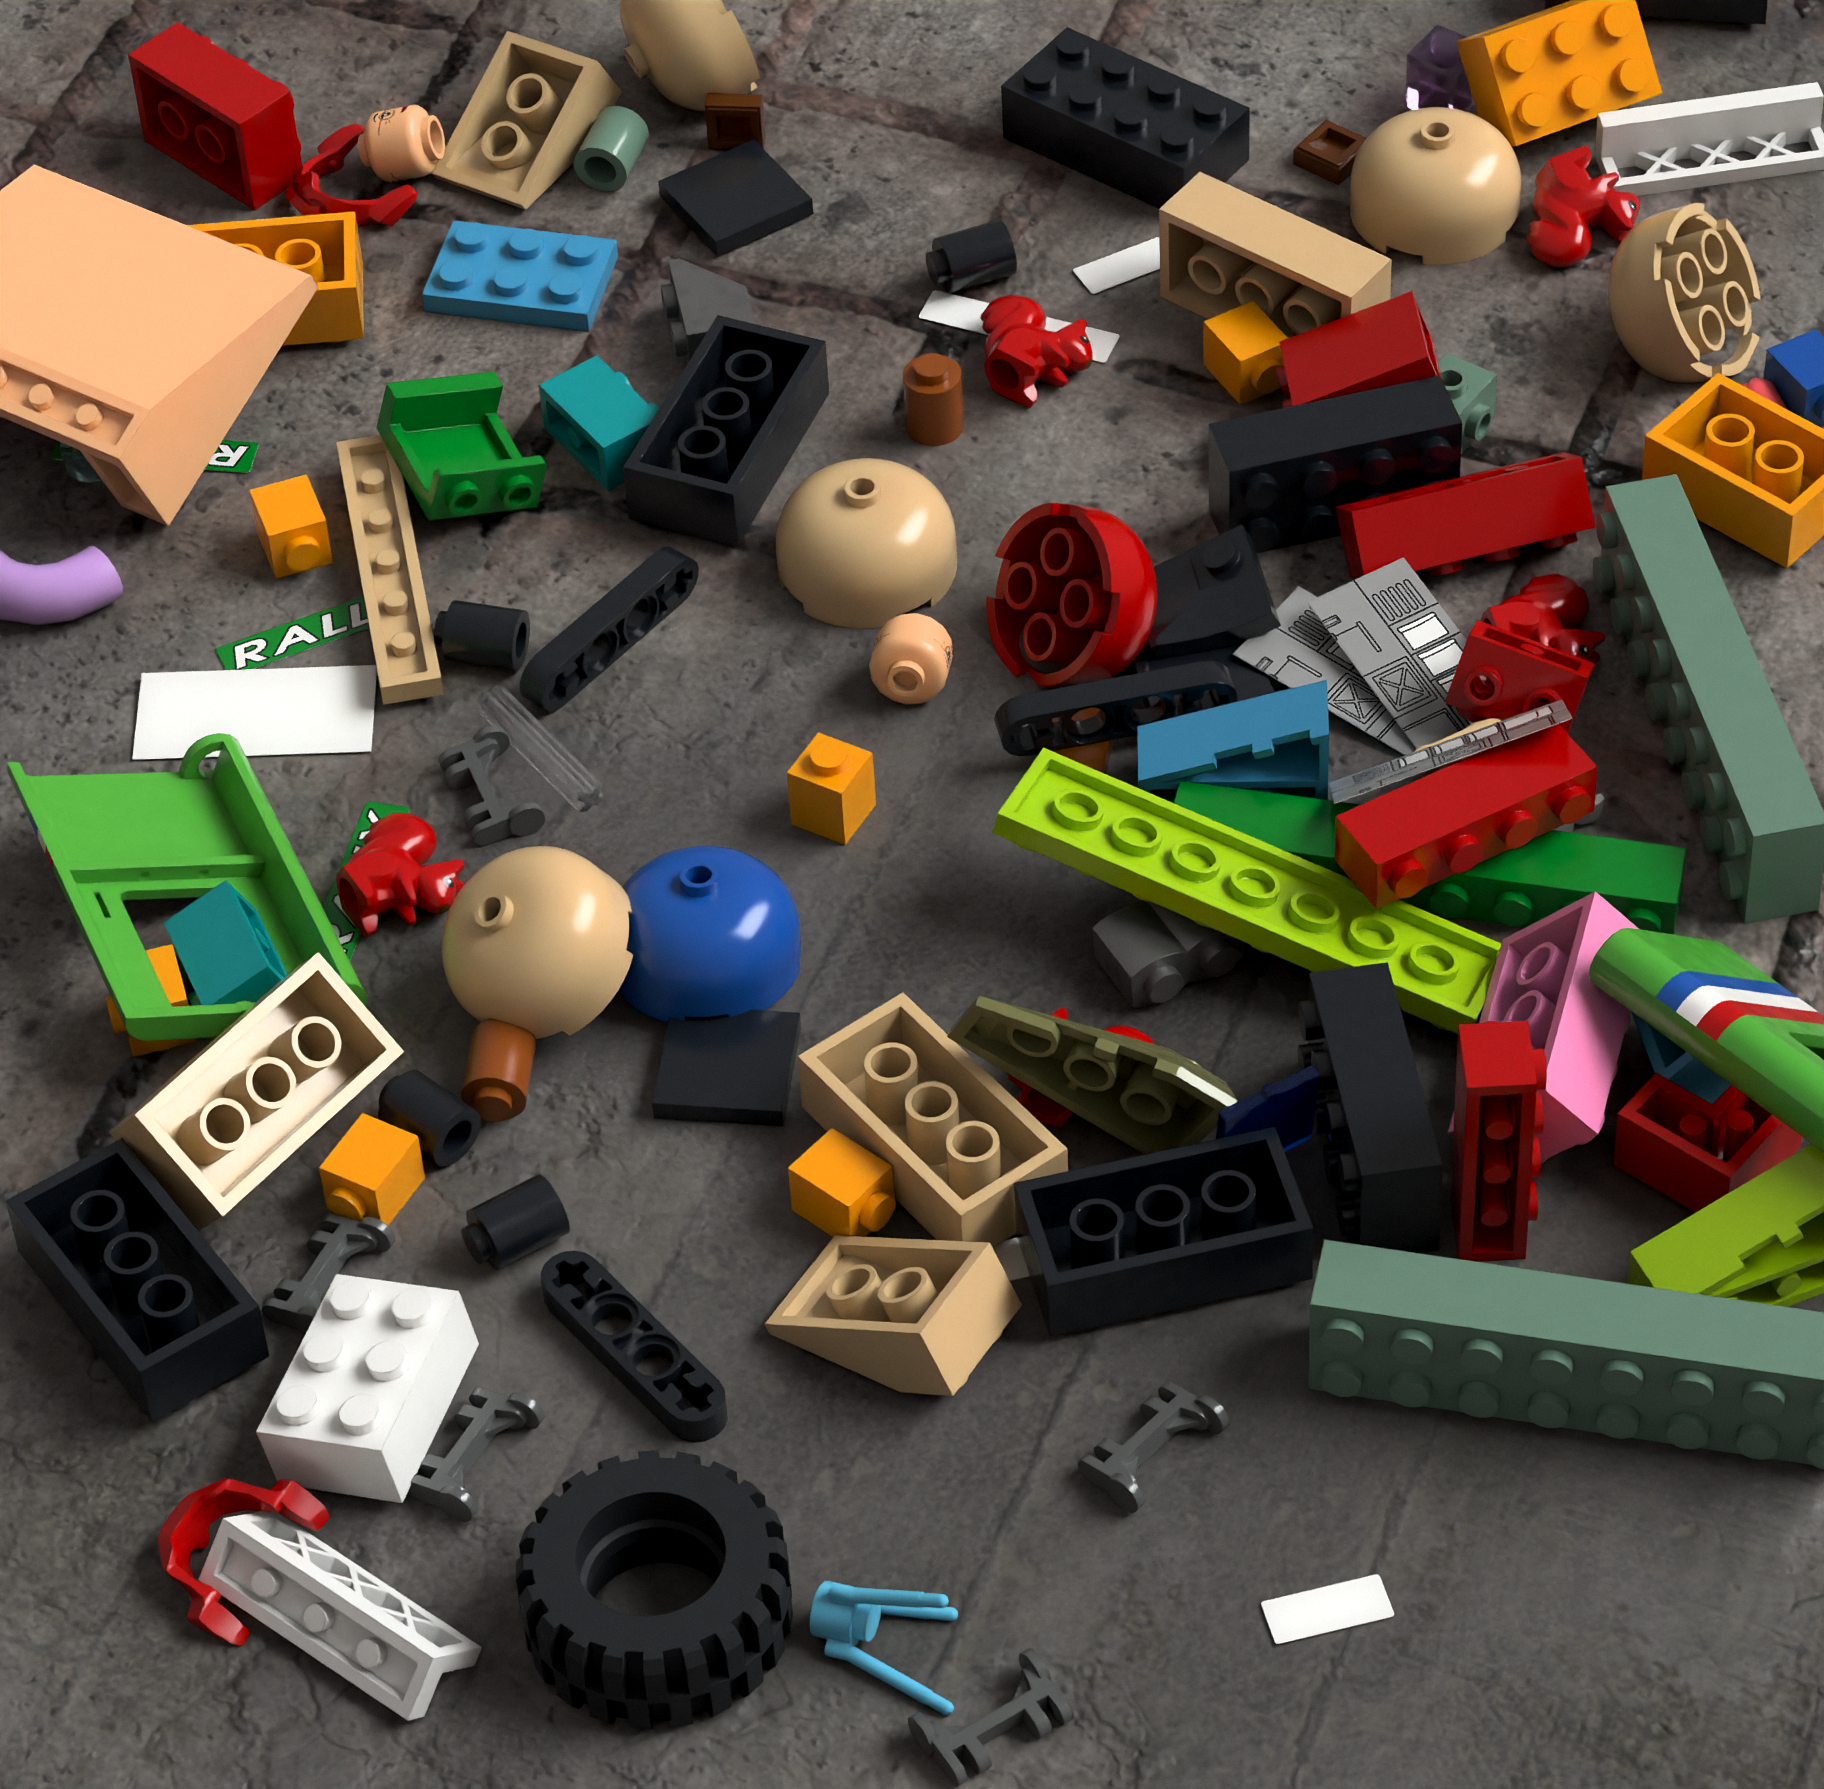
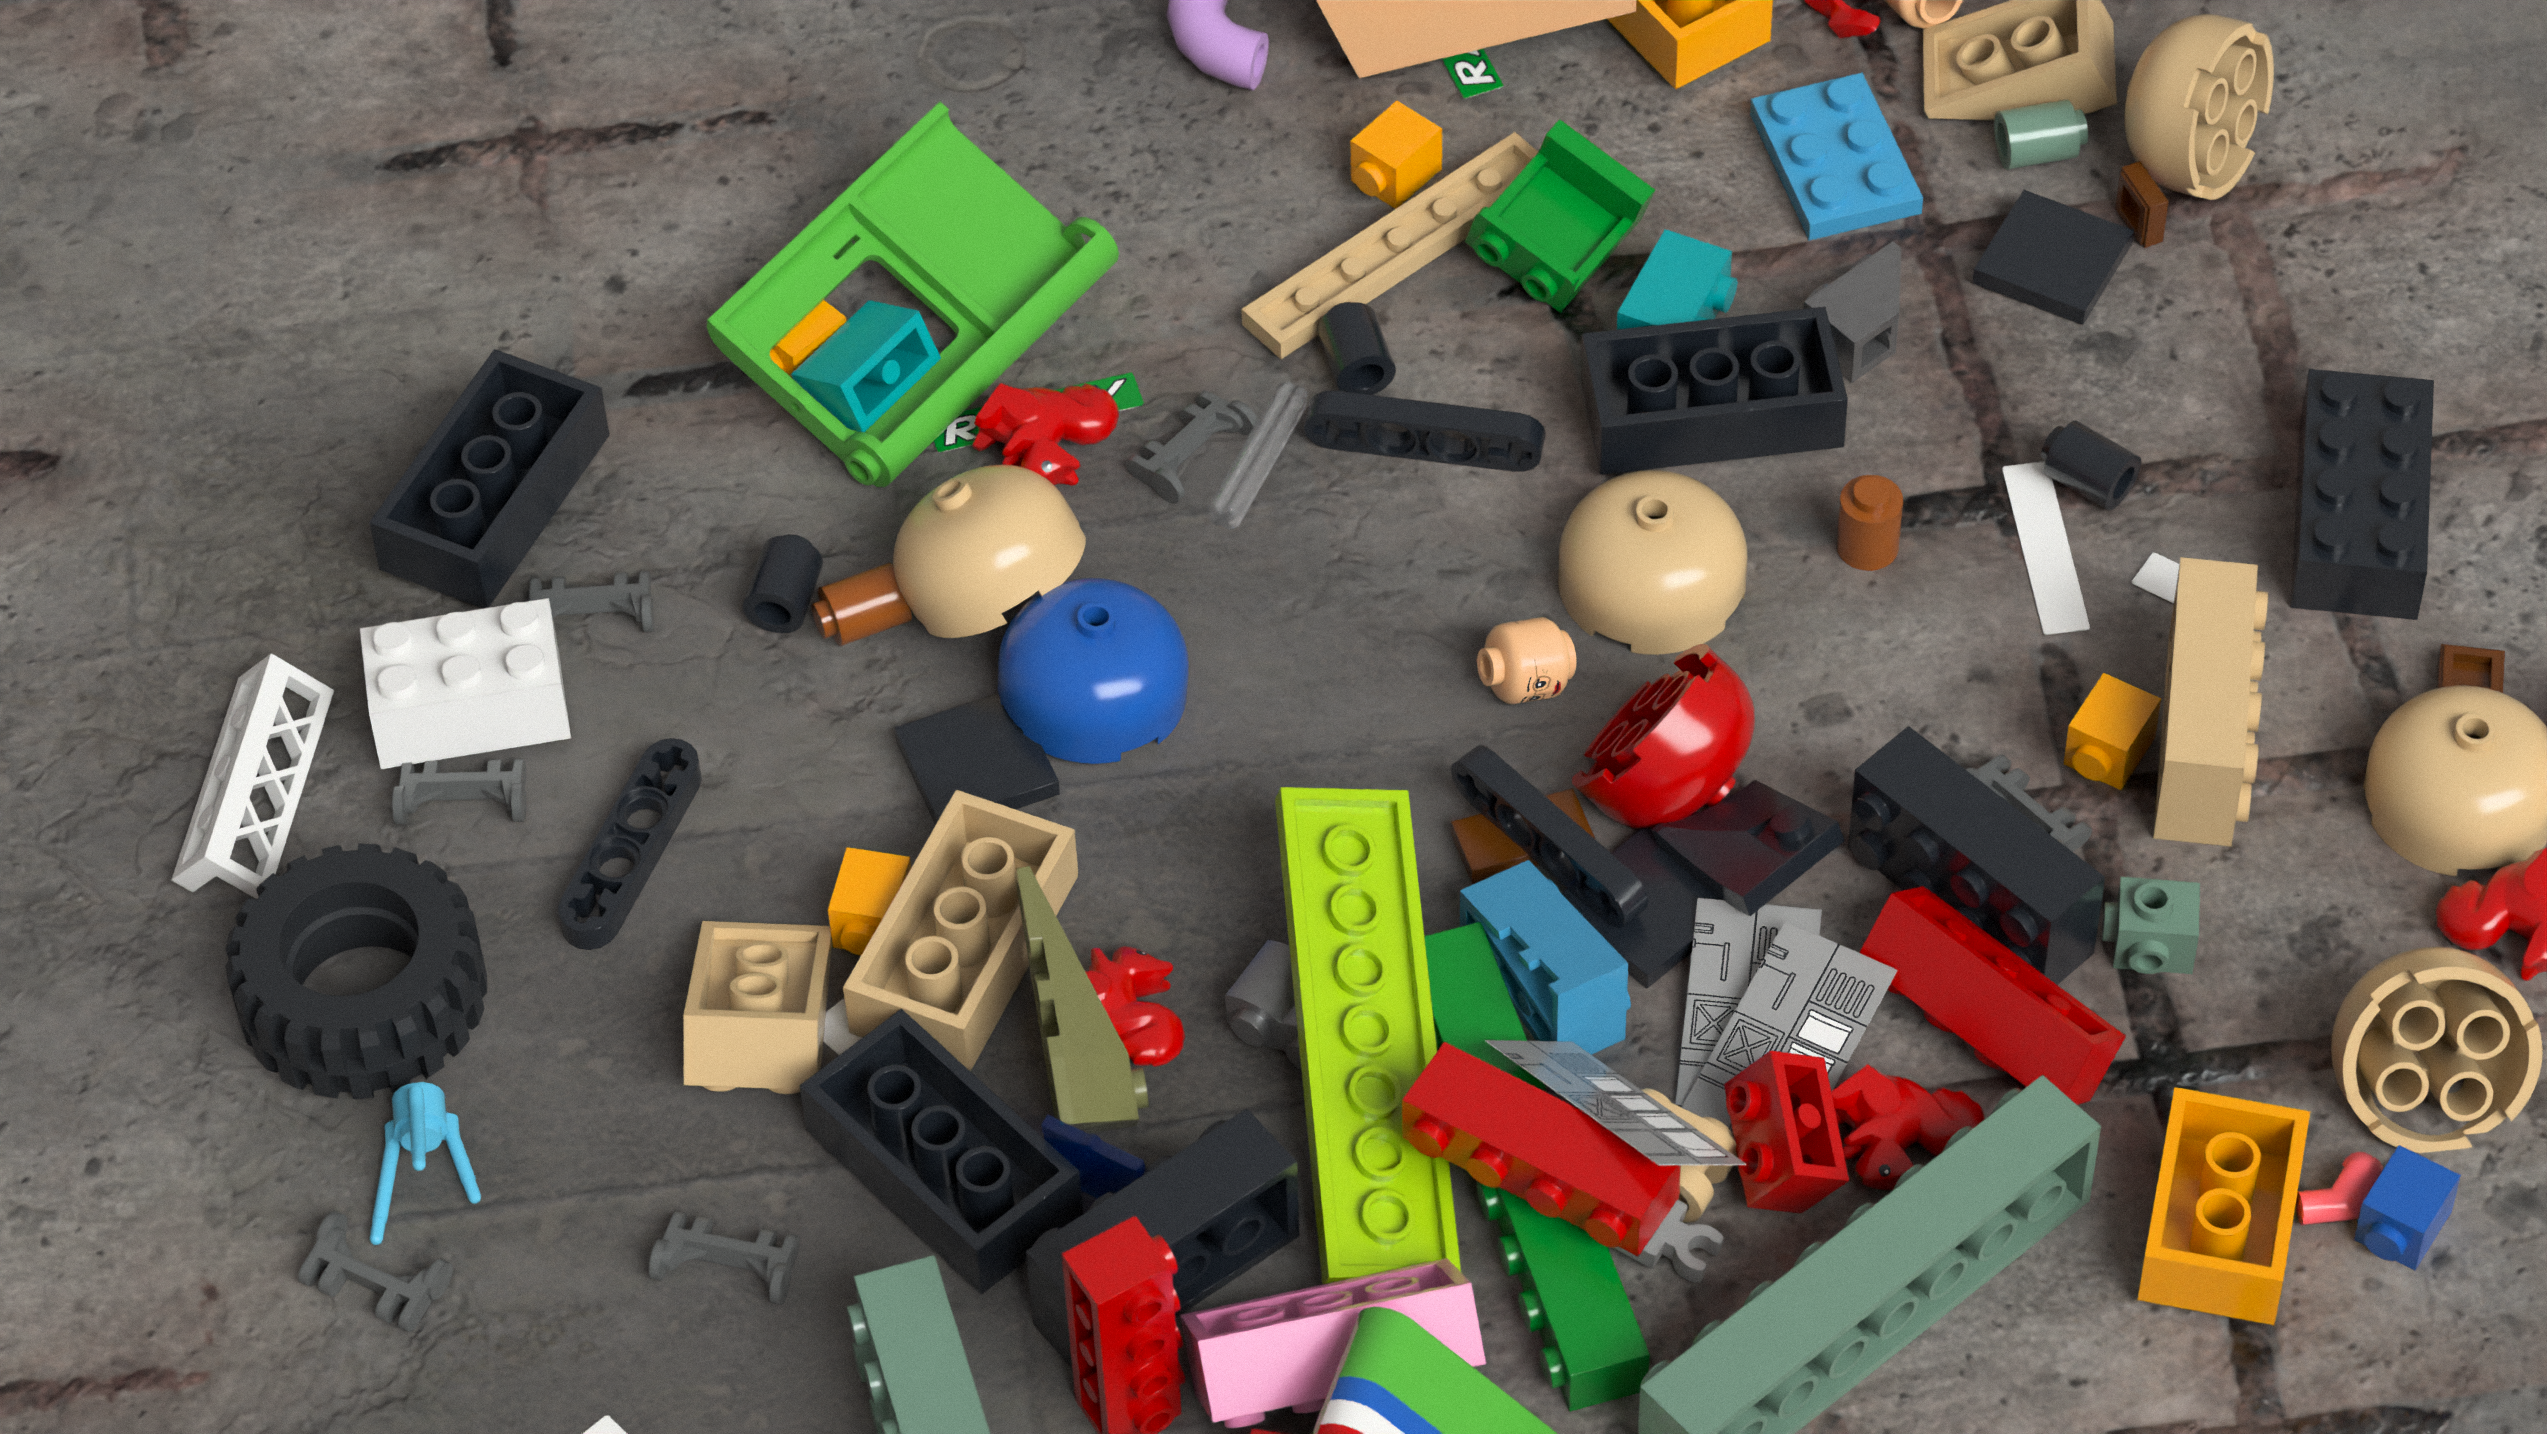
camera: 60 degrees right, 5 degrees up
brick [109,952,404,1231] -> none
white sticker [132,665,377,760] -> none
red helmet [158,1478,330,1646] -> none
sticker [215,596,369,670] -> none
light orange brick [319,1113,425,1226] -> none
black brick [461,1174,570,1270] -> none
light orange brick [787,732,876,845] -> none
red animal [980,295,1093,408] -> none
red brick [1275,291,1443,408] -> none

